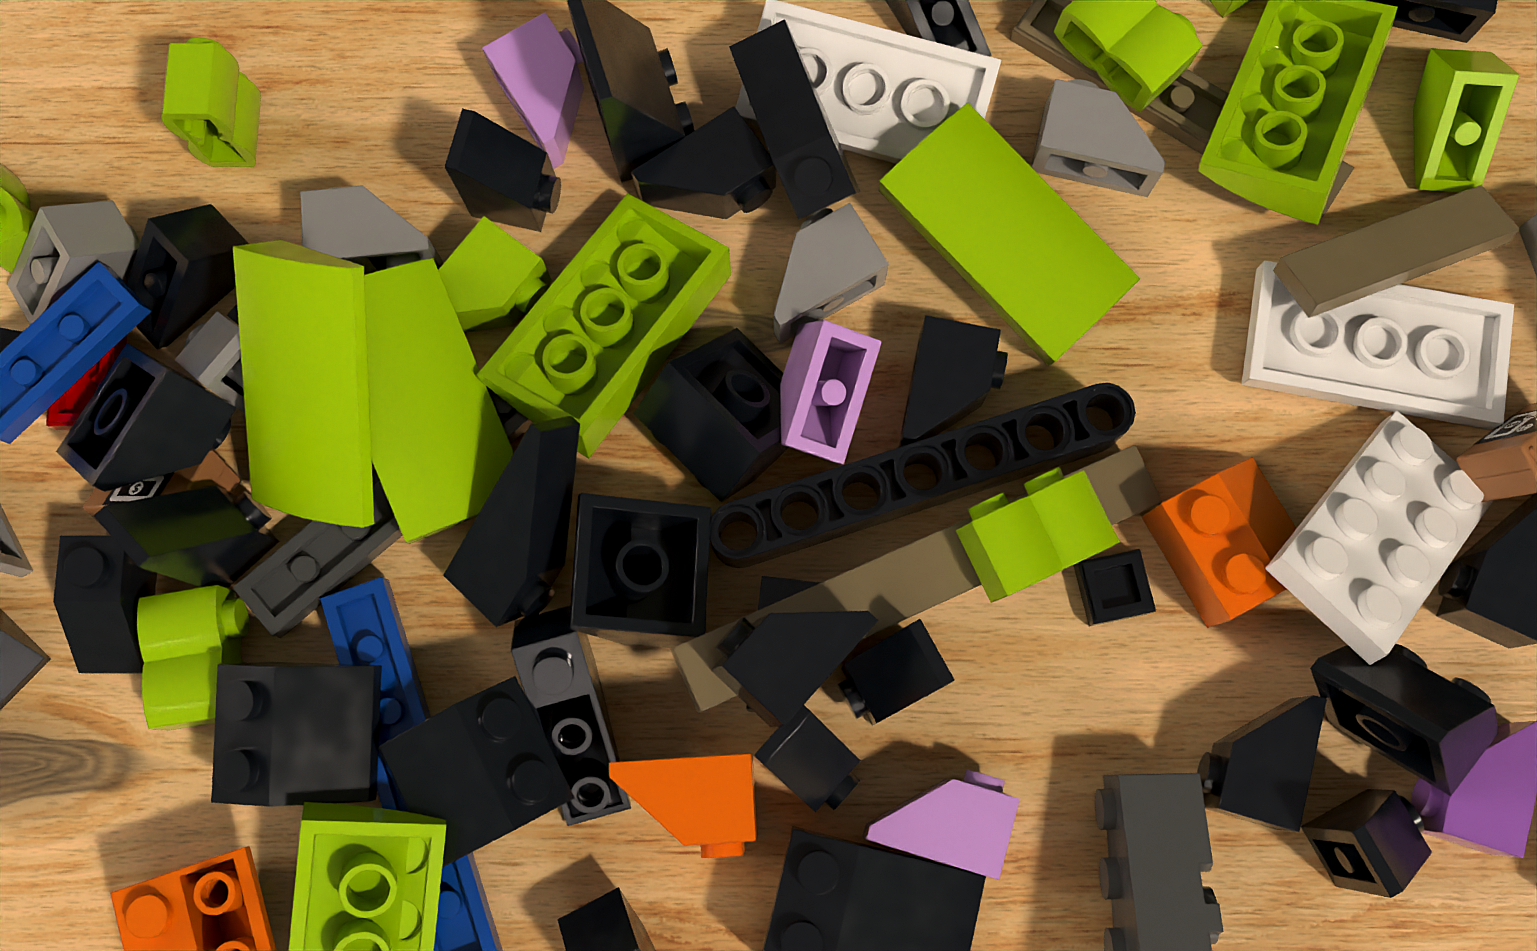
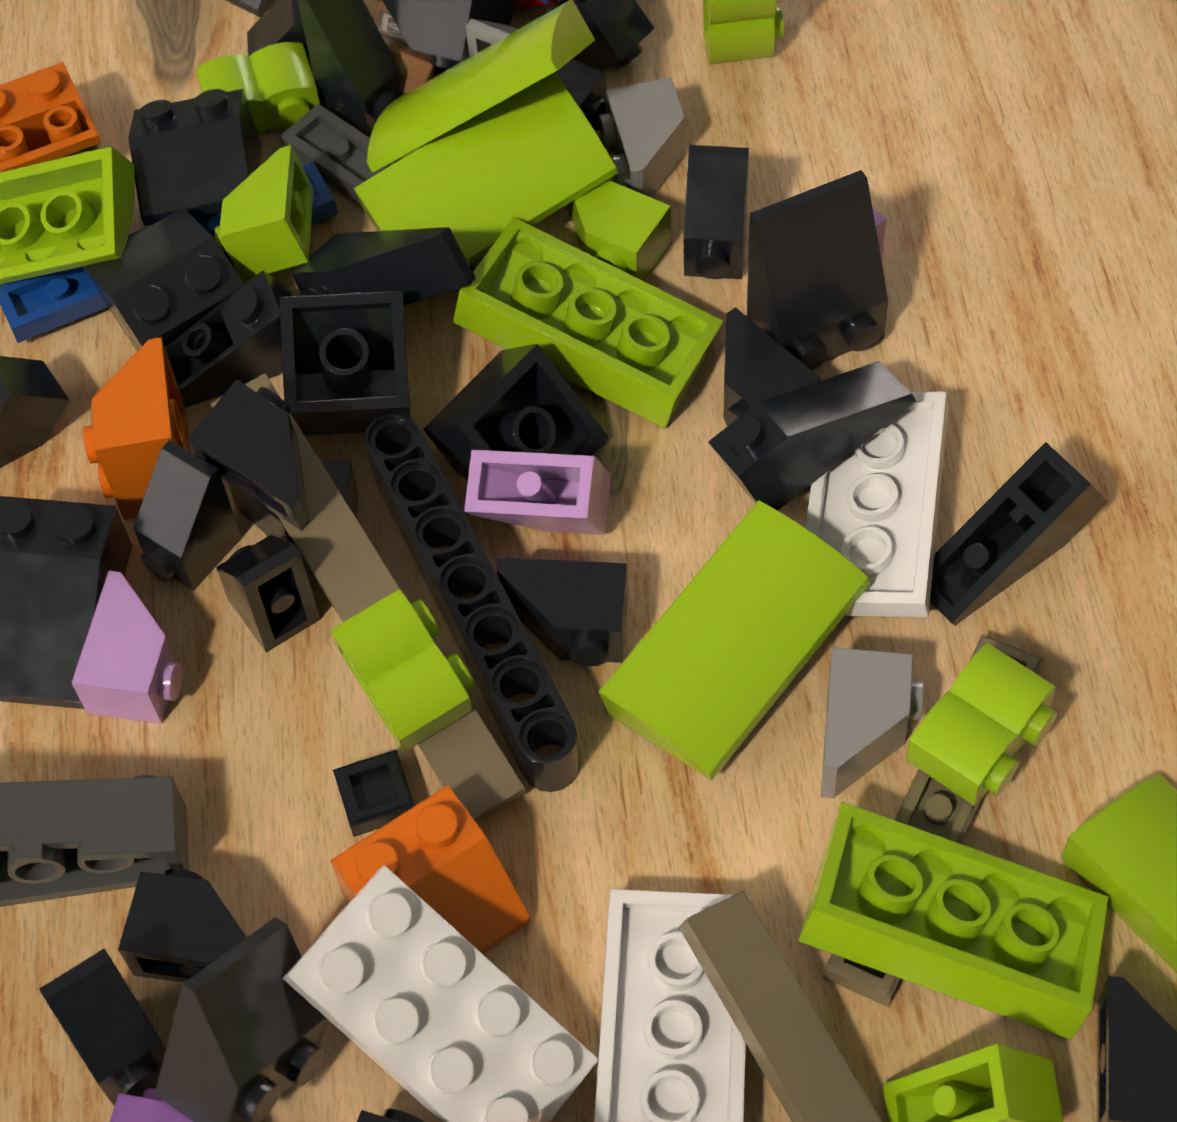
camera: 85 degrees right, 20 degrees down
light grey slope [774,203,889,344] -> none
none -> lime slope [215,145,314,281]

